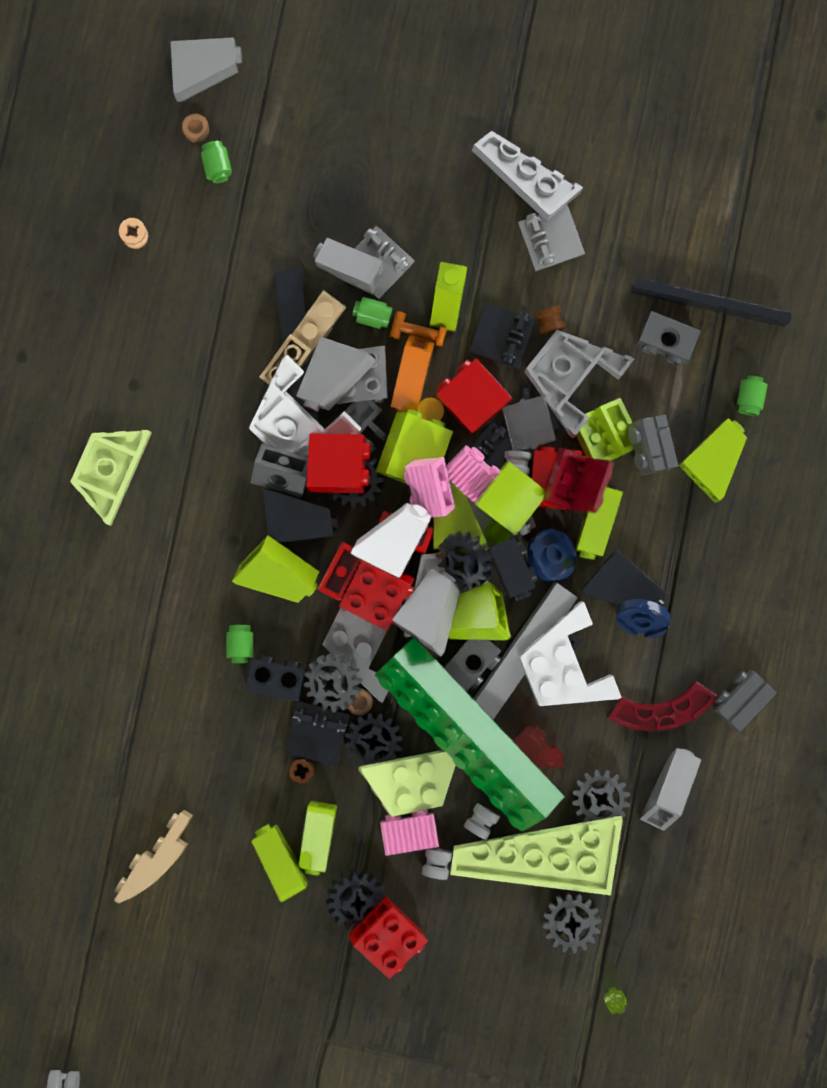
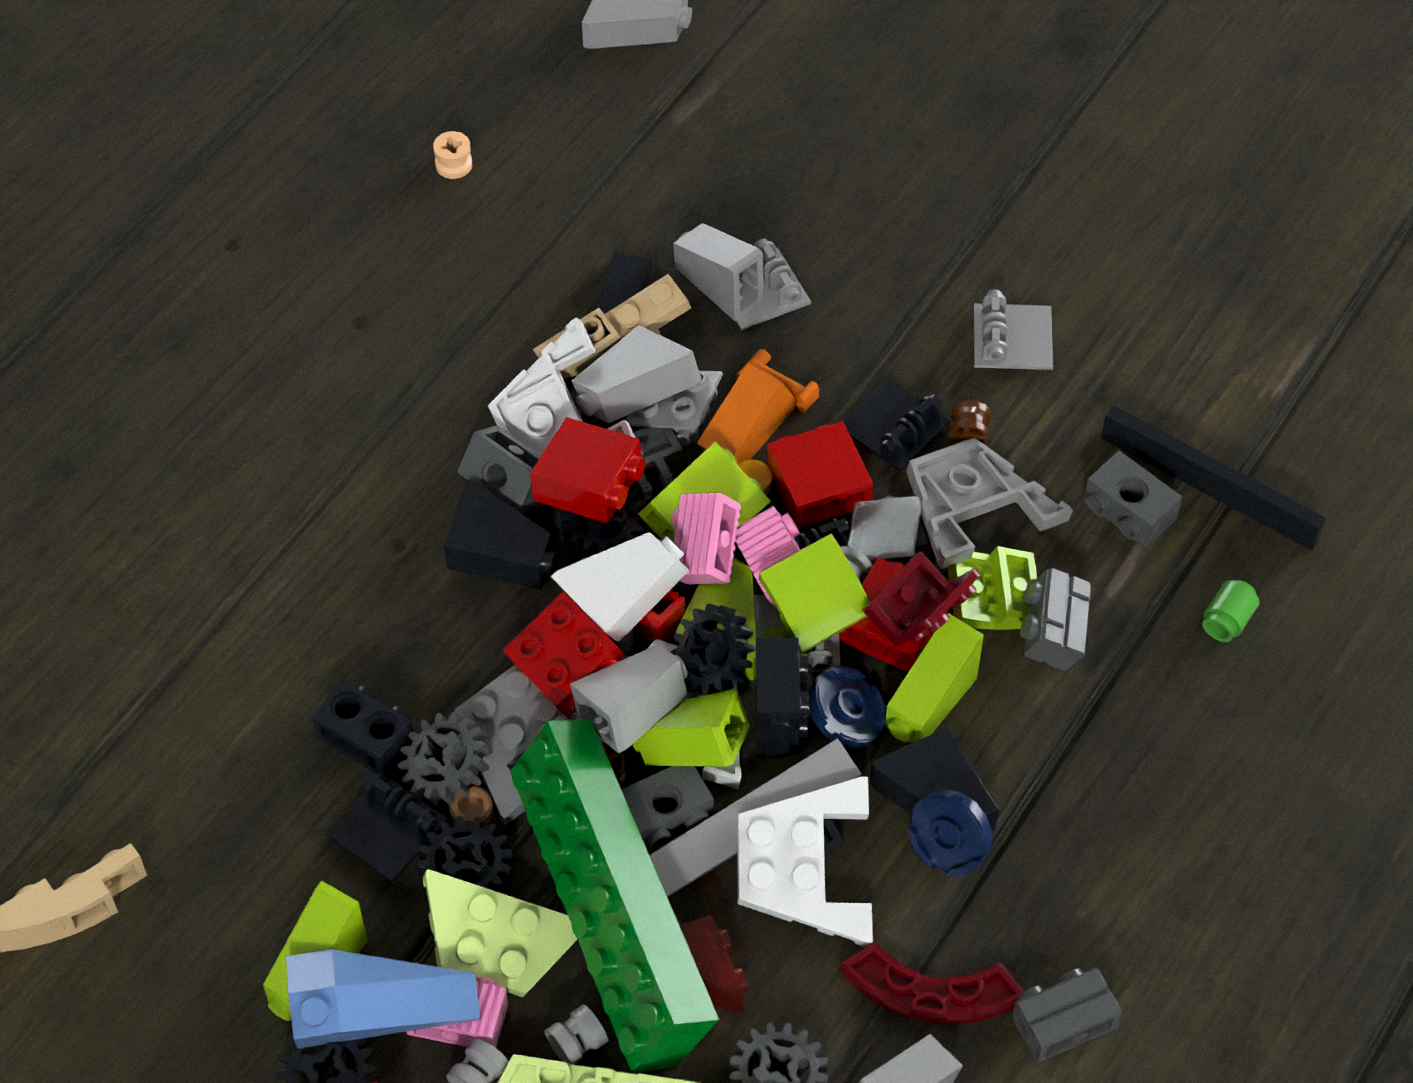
camera: 25 degrees right, 30 degrees down
yellowish green wing [70,430,152,526] -> none
medium nougat tile [182,114,209,142] -> none
bright green brick [201,141,232,183] -> none
bright green brick [226,625,253,664] -> none
lime slope [232,535,319,603] -> none
lime slope [252,824,309,902] -> none
reddish brown bush [289,758,315,784] -> none
red brick [317,542,362,601] -> none
bright green brick [352,297,393,329] -> none
lime slope [430,262,467,332] -> none
light grey wing [472,131,583,221] -> none
lime slope [679,418,747,503] -> none
none -> medium blue wedge [286,949,481,1049]

